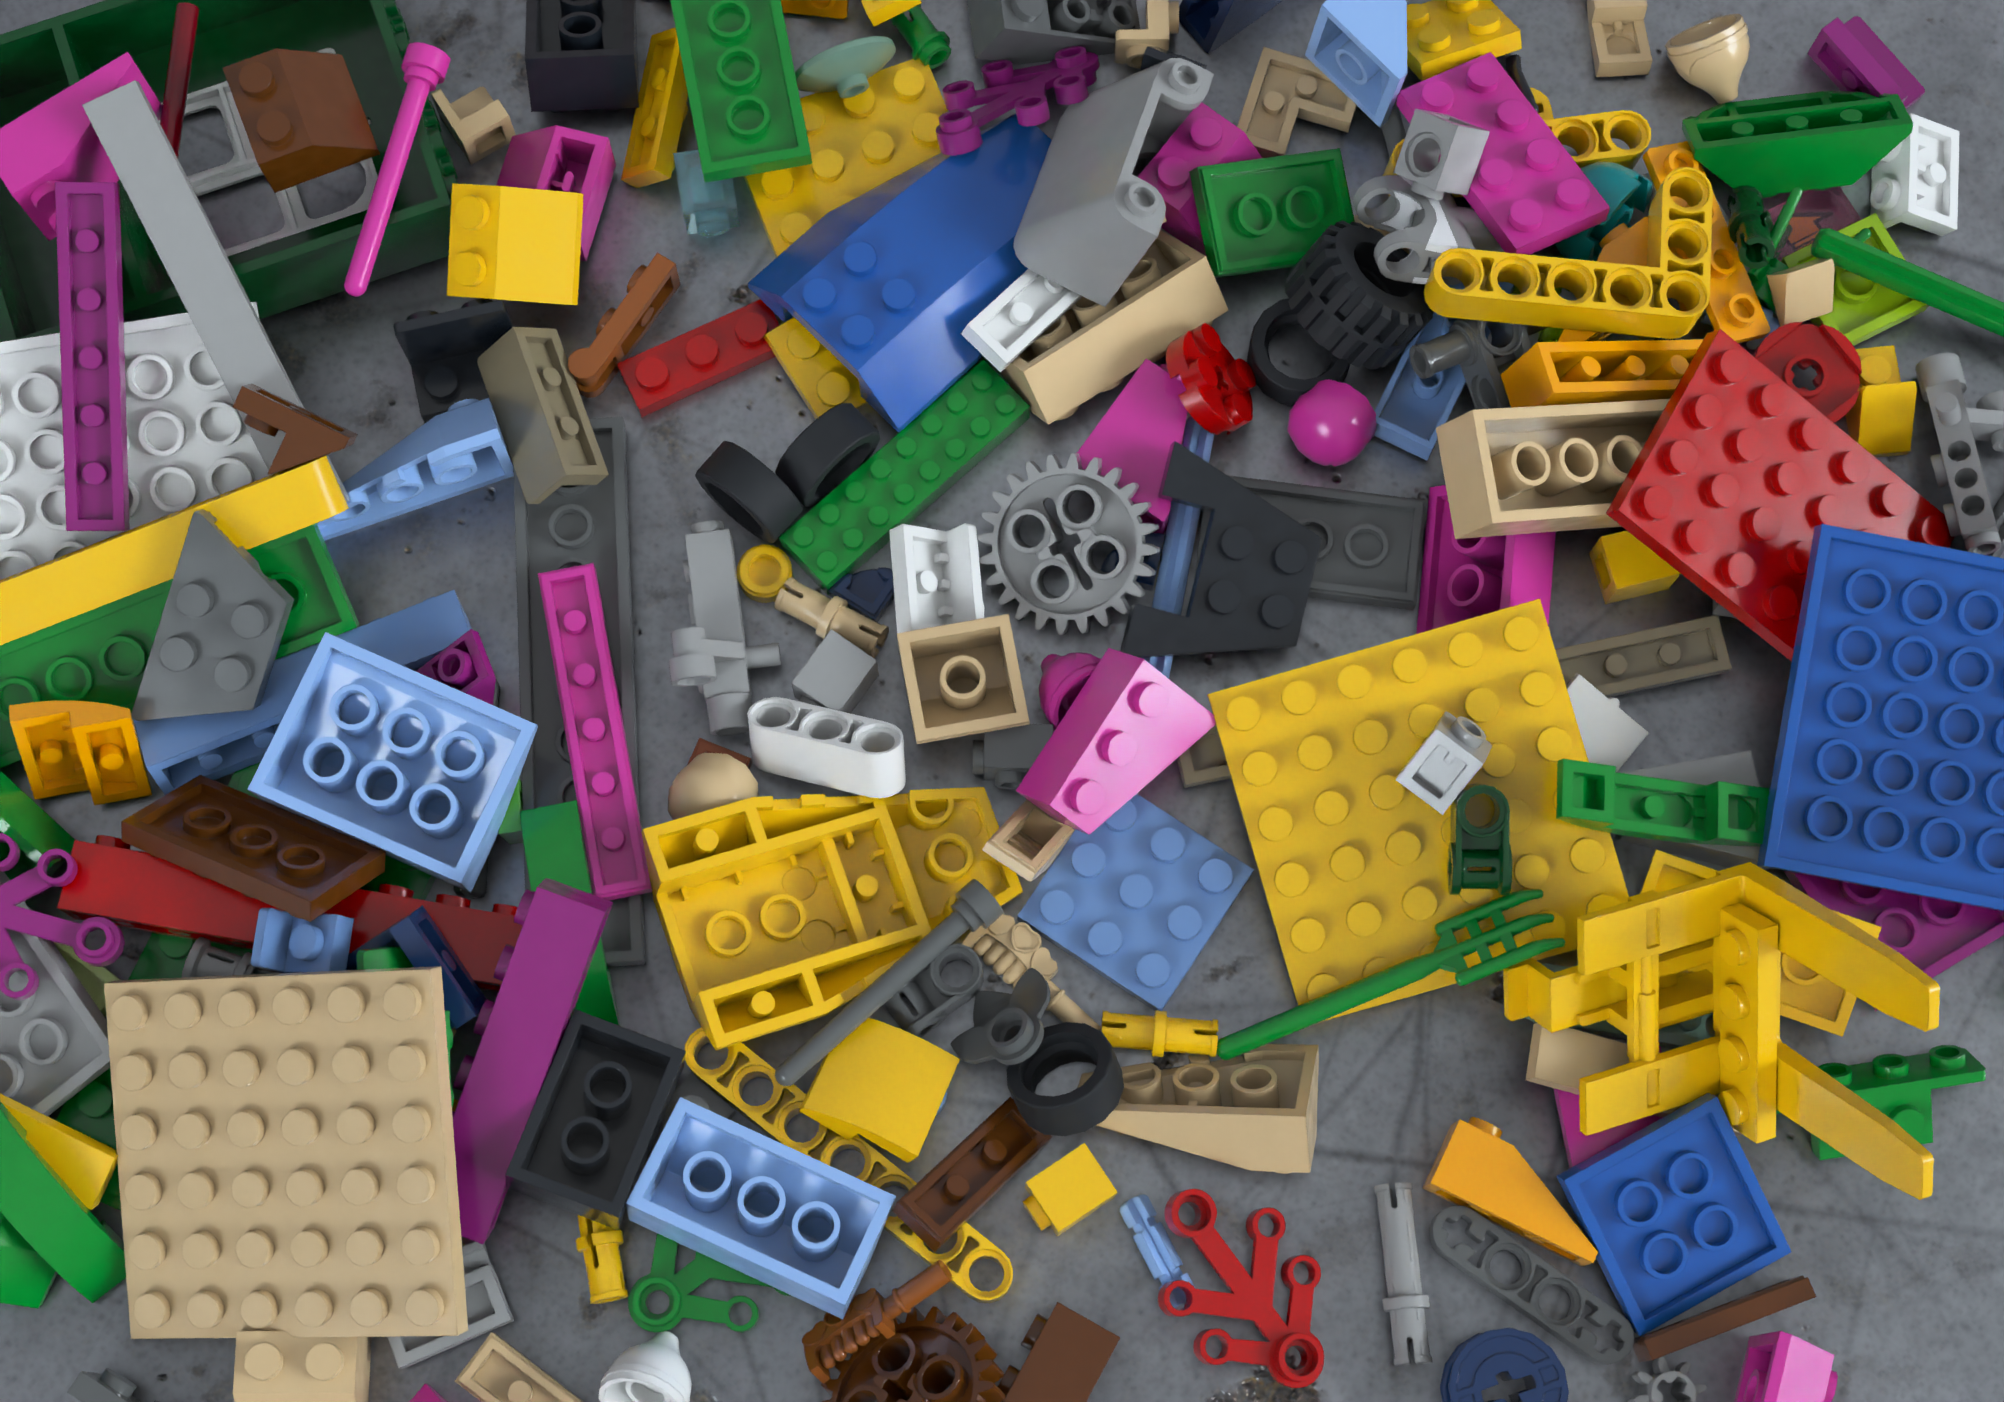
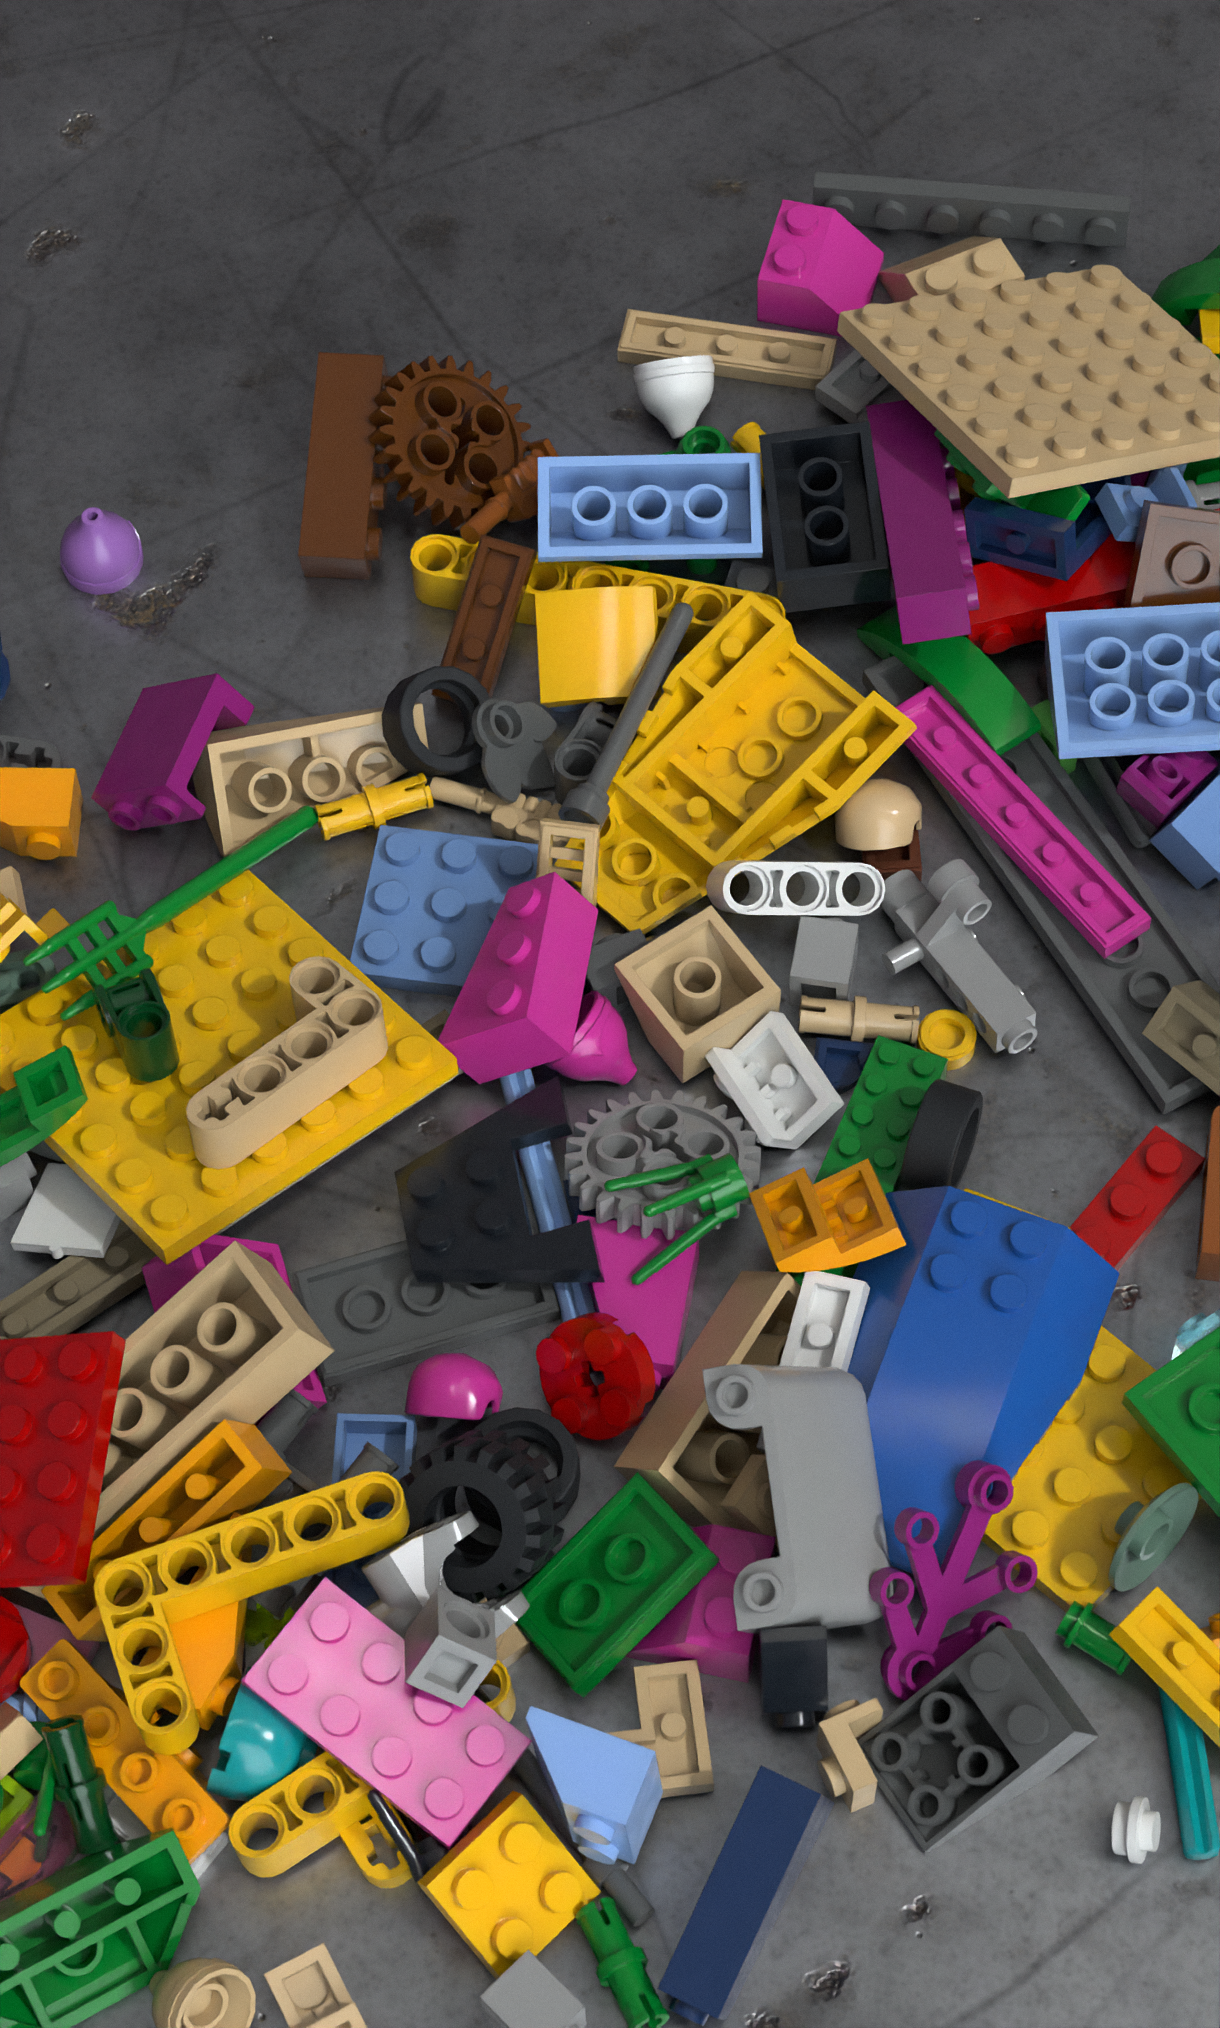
camera: 160 degrees right, 15 degrees down
black tyre [695,441,802,543] -> none
yellow brick [1022,1143,1118,1236] -> none
light blue axle [1120,1194,1195,1307] -> none
red plant [1158,1189,1324,1388] -> none
light grey pin [1374,1182,1432,1366] -> none
bracket [1396,712,1492,815] -> none
none -> magenta panel [91,673,255,831]
none -> tan beam [186,956,388,1169]
none -> green plant [604,1153,750,1285]
none -> light orange slope [749,1158,906,1272]

